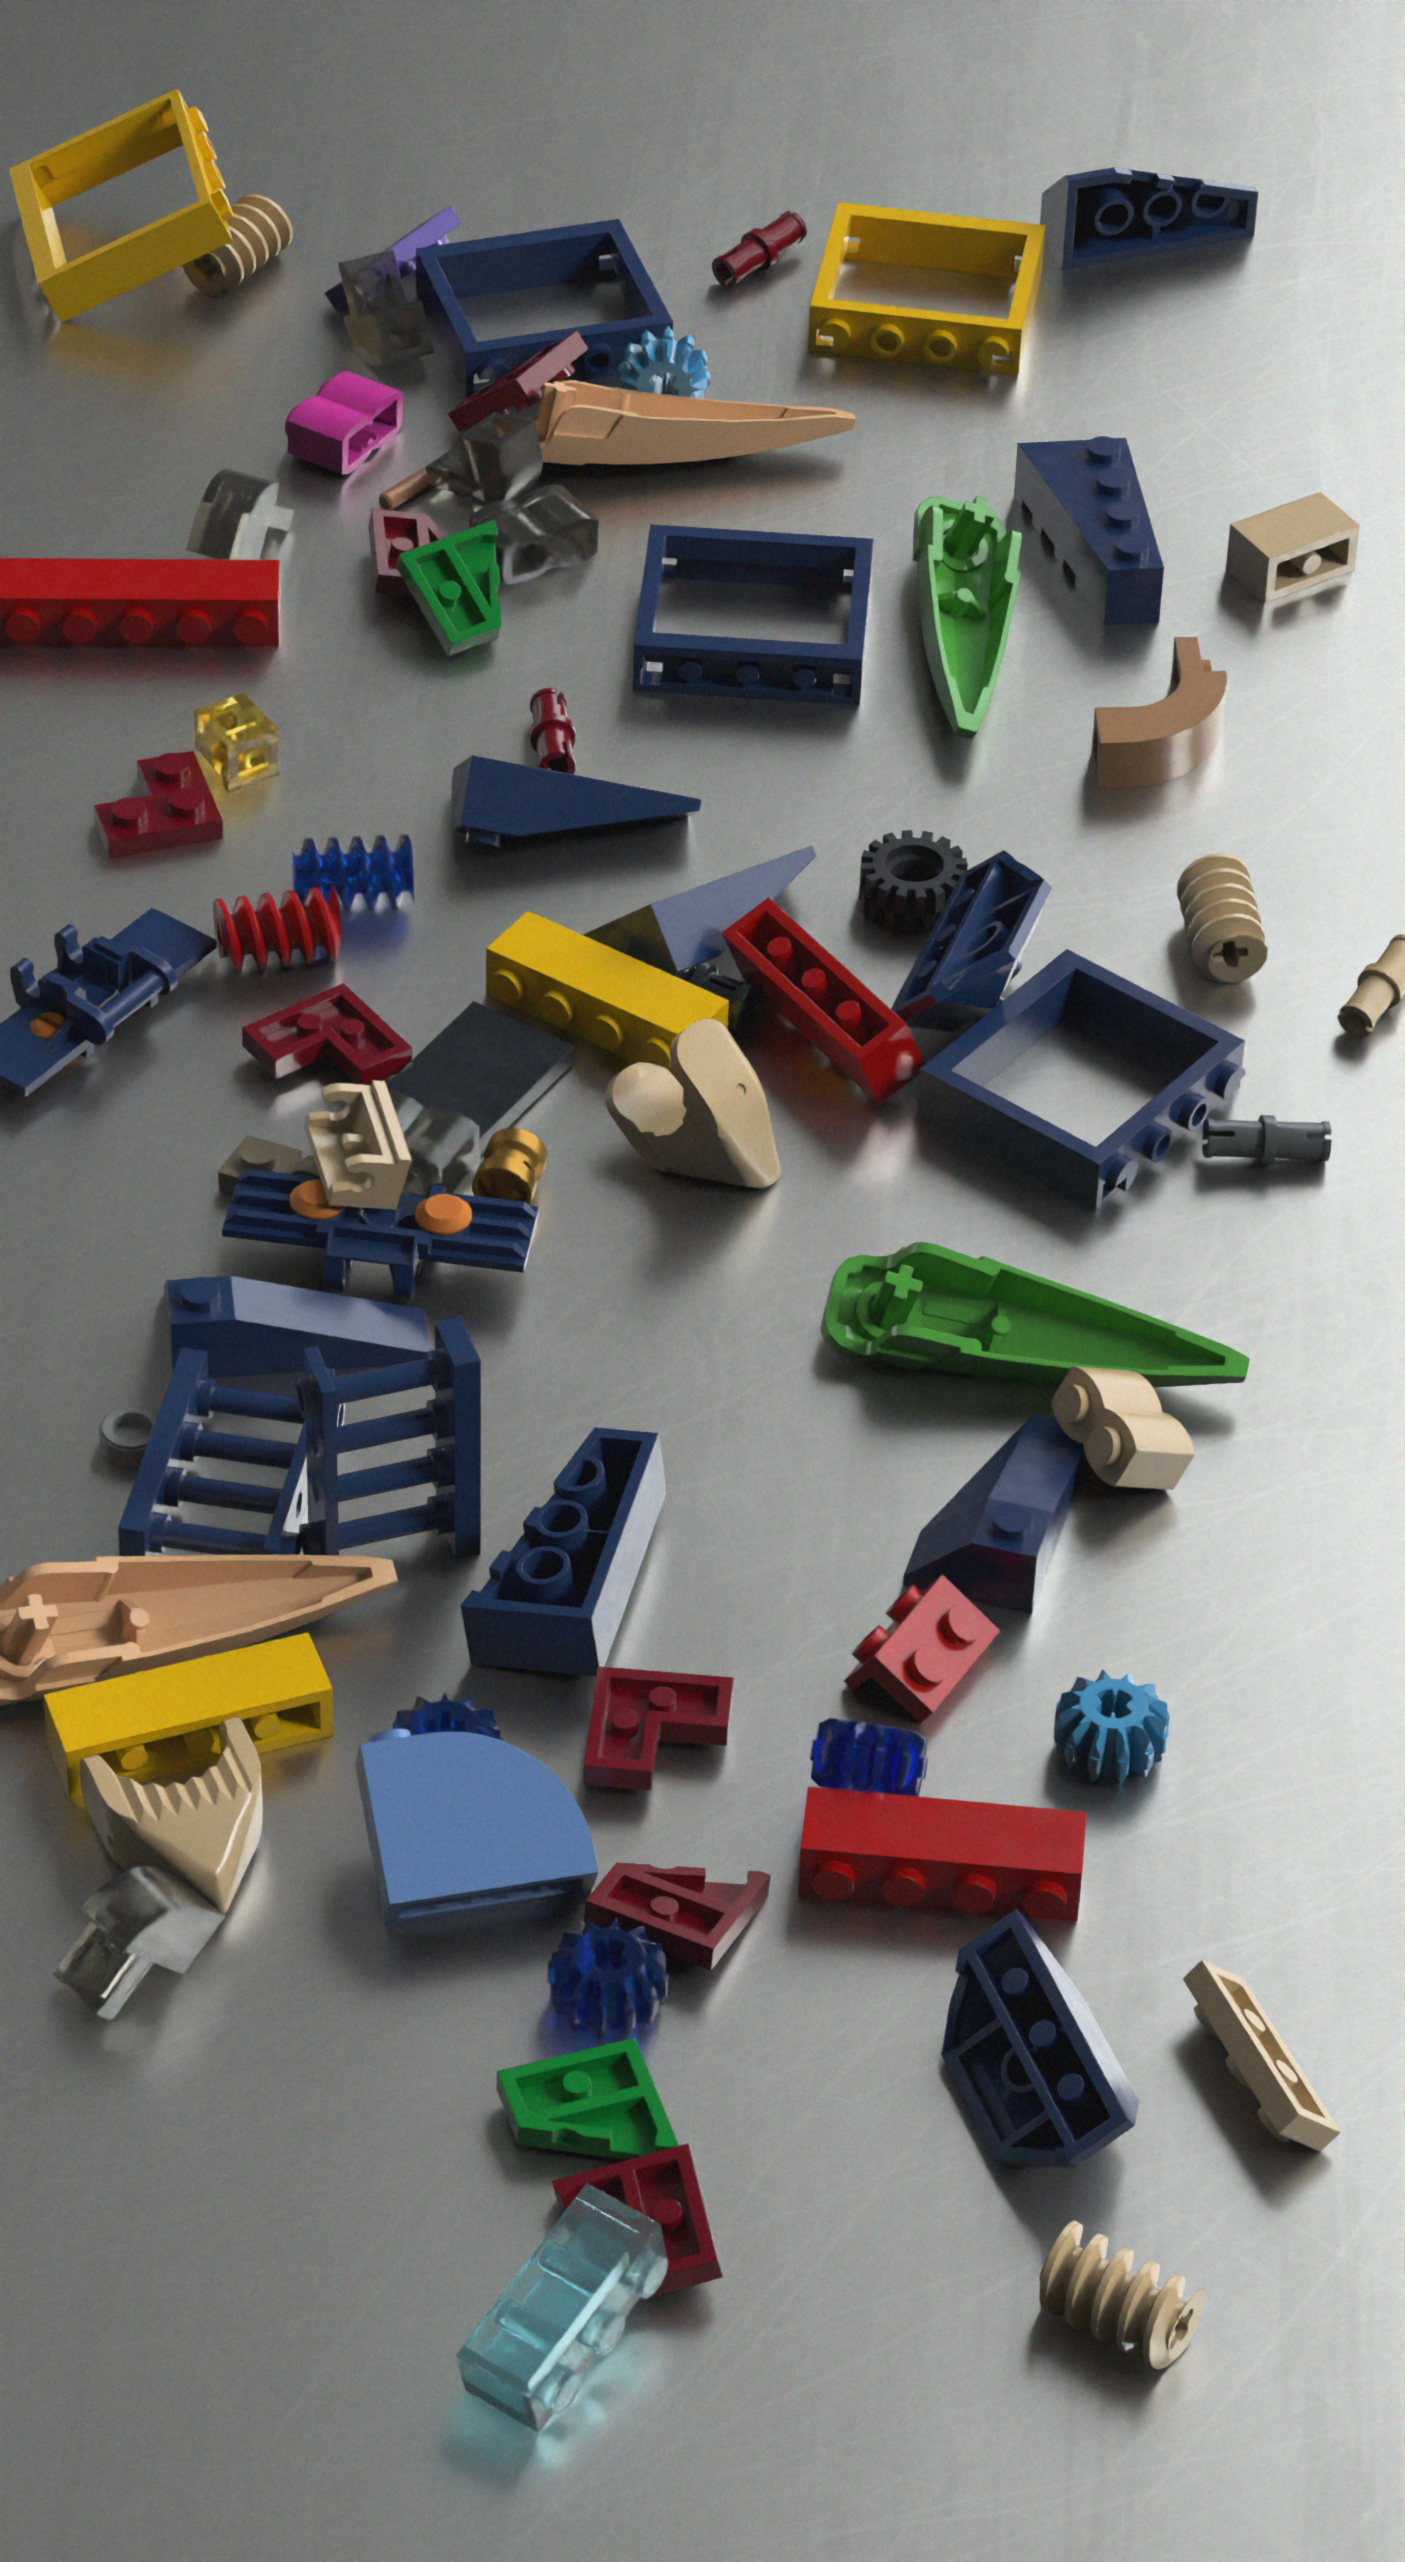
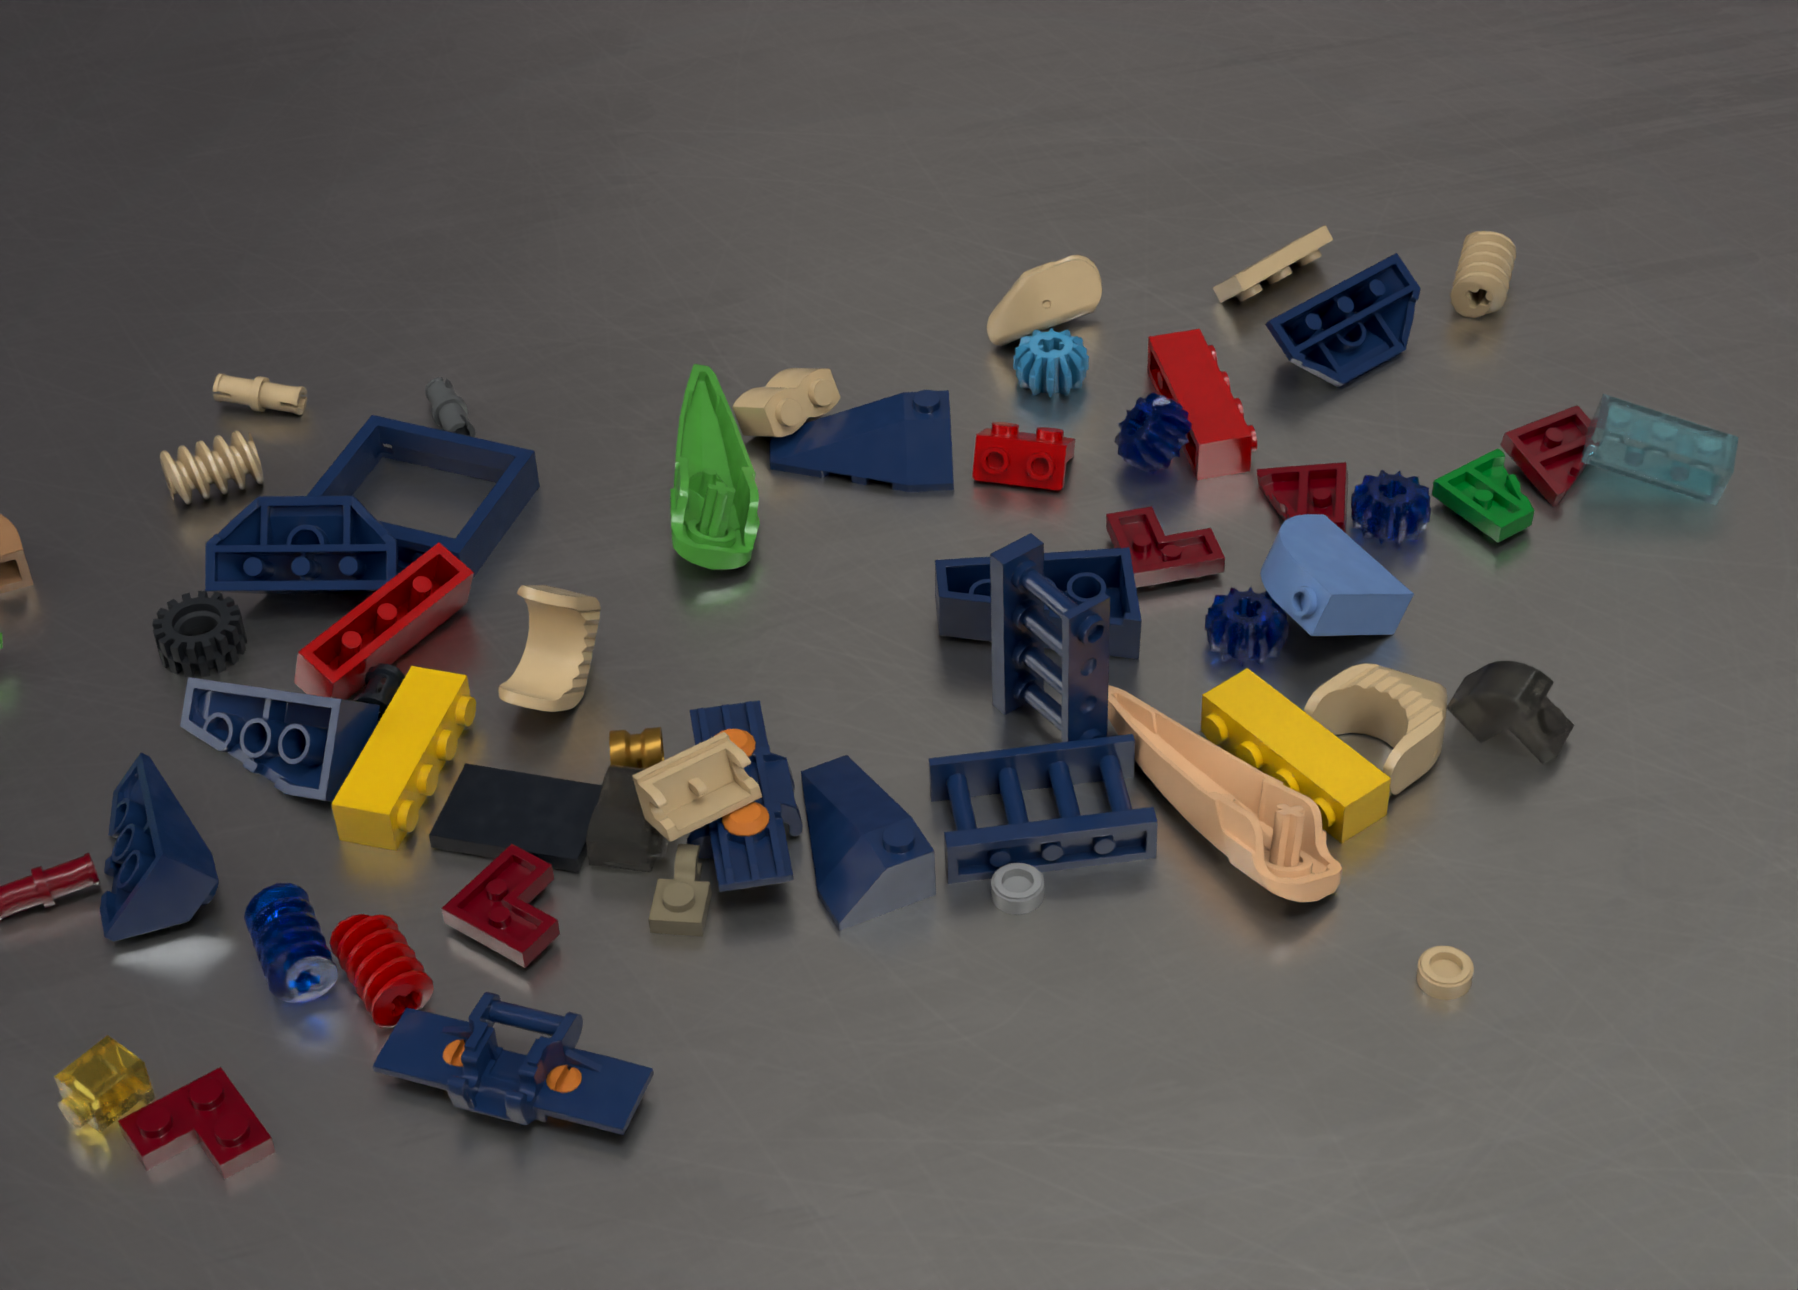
camera: 105 degrees left, 0 degrees up
none -> tan animal [986,254,1102,346]

